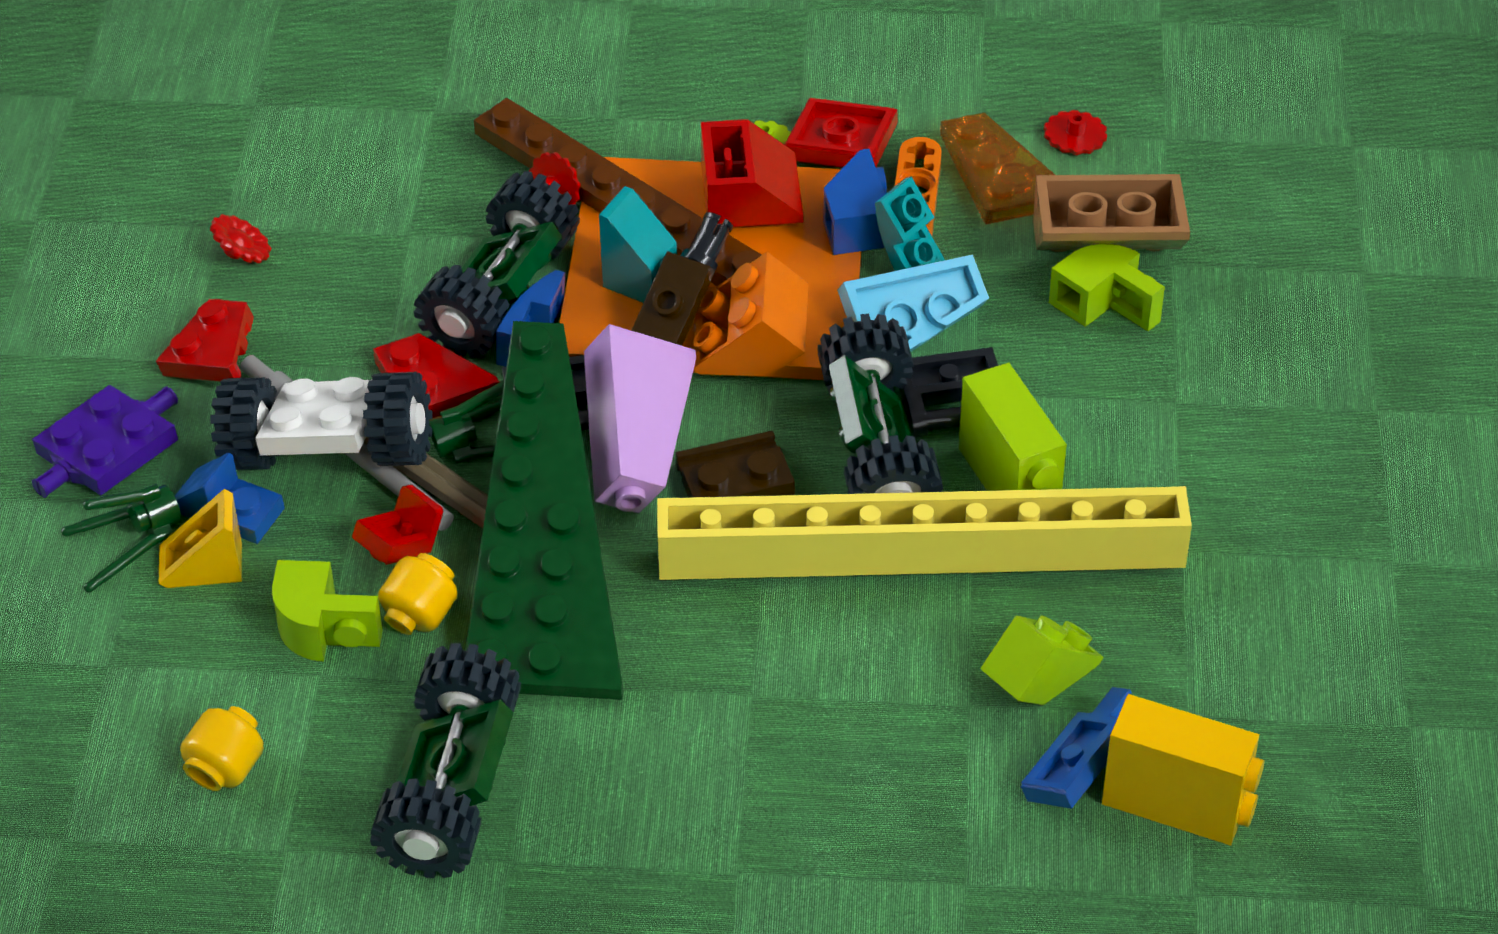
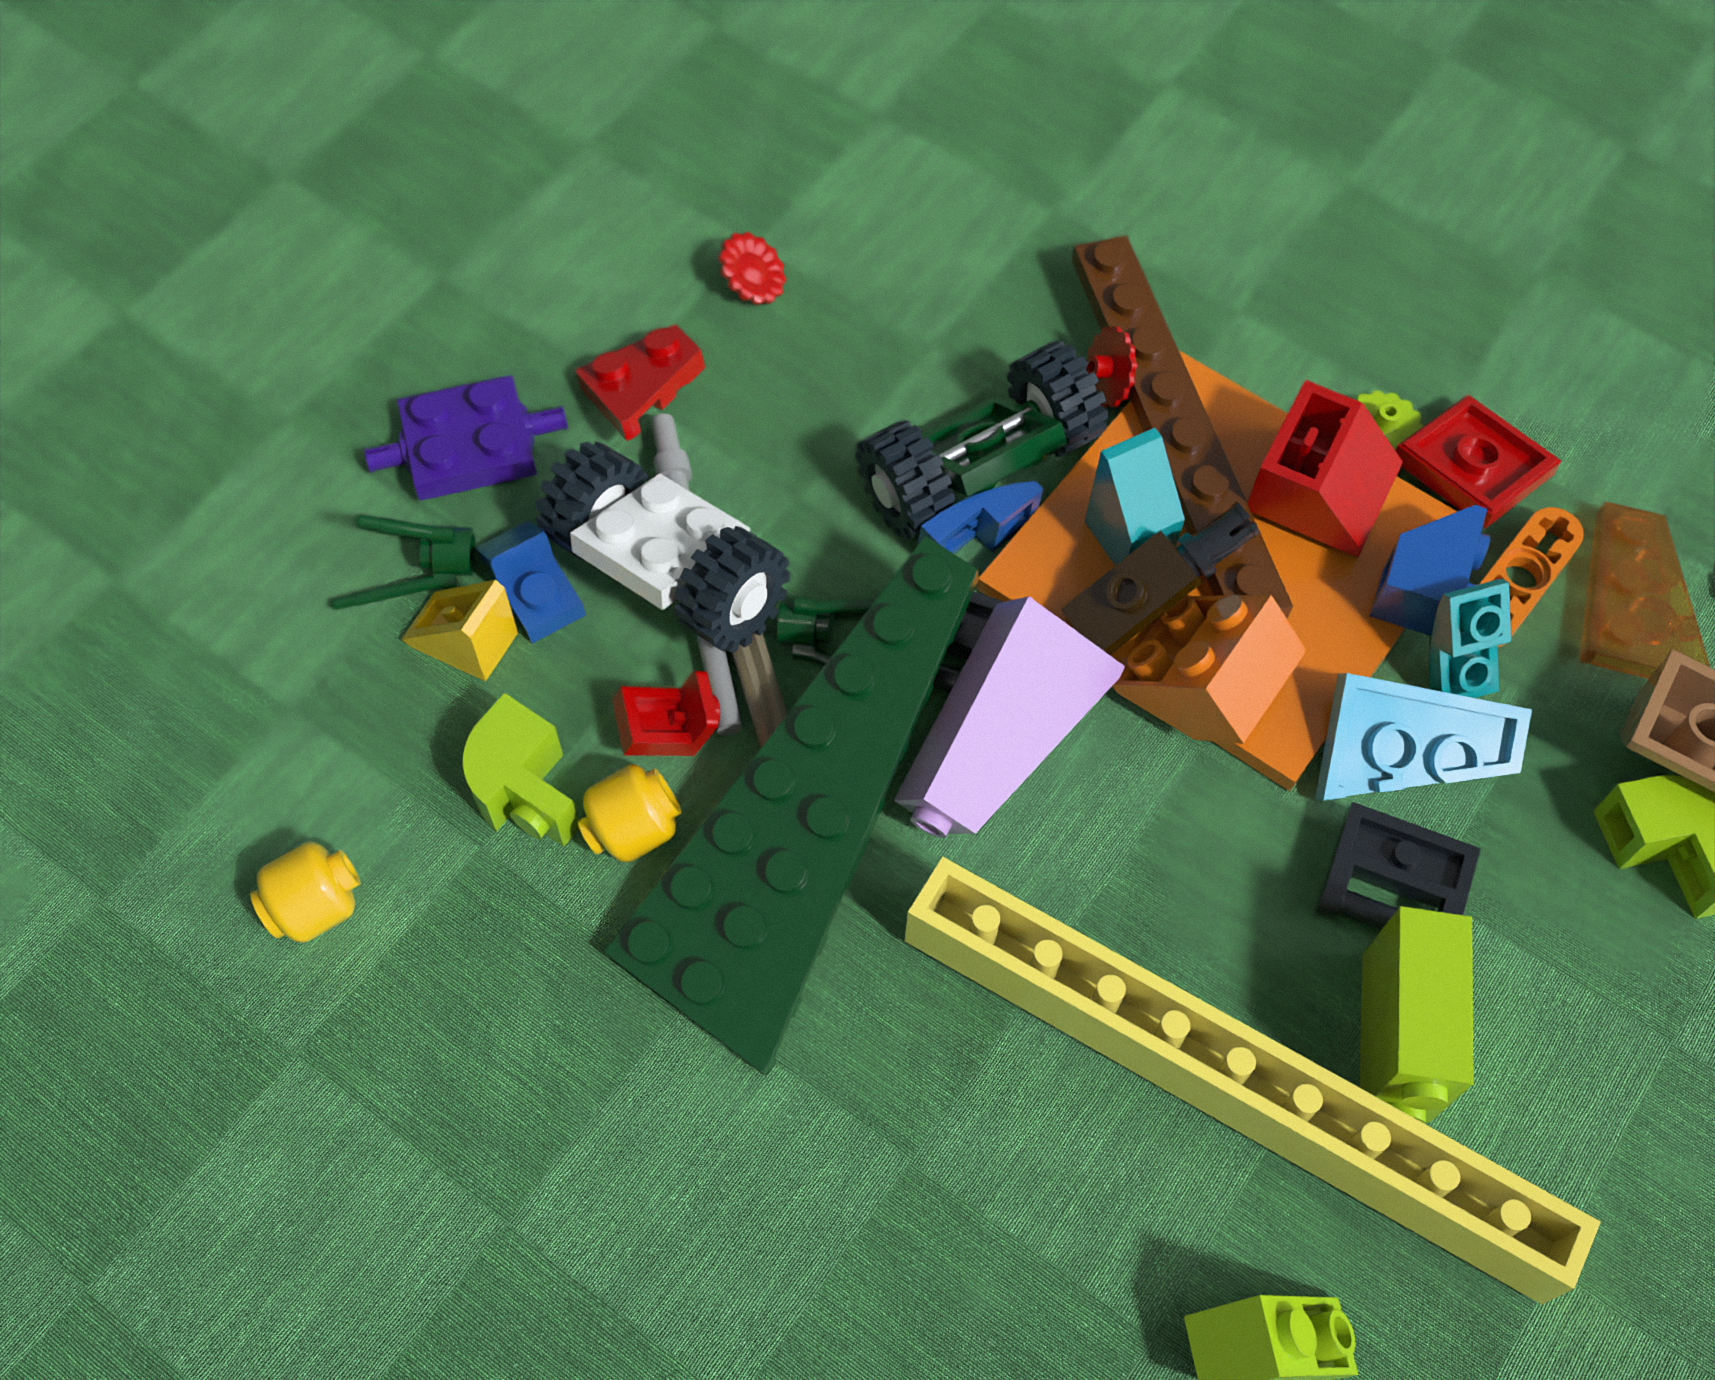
camera: 30 degrees right, 15 degrees up
plate [370,643,521,878] -> none
red wing [373,333,500,418] -> none
dark brown plate [675,430,795,498] -> none
plate [817,313,944,494] -> none

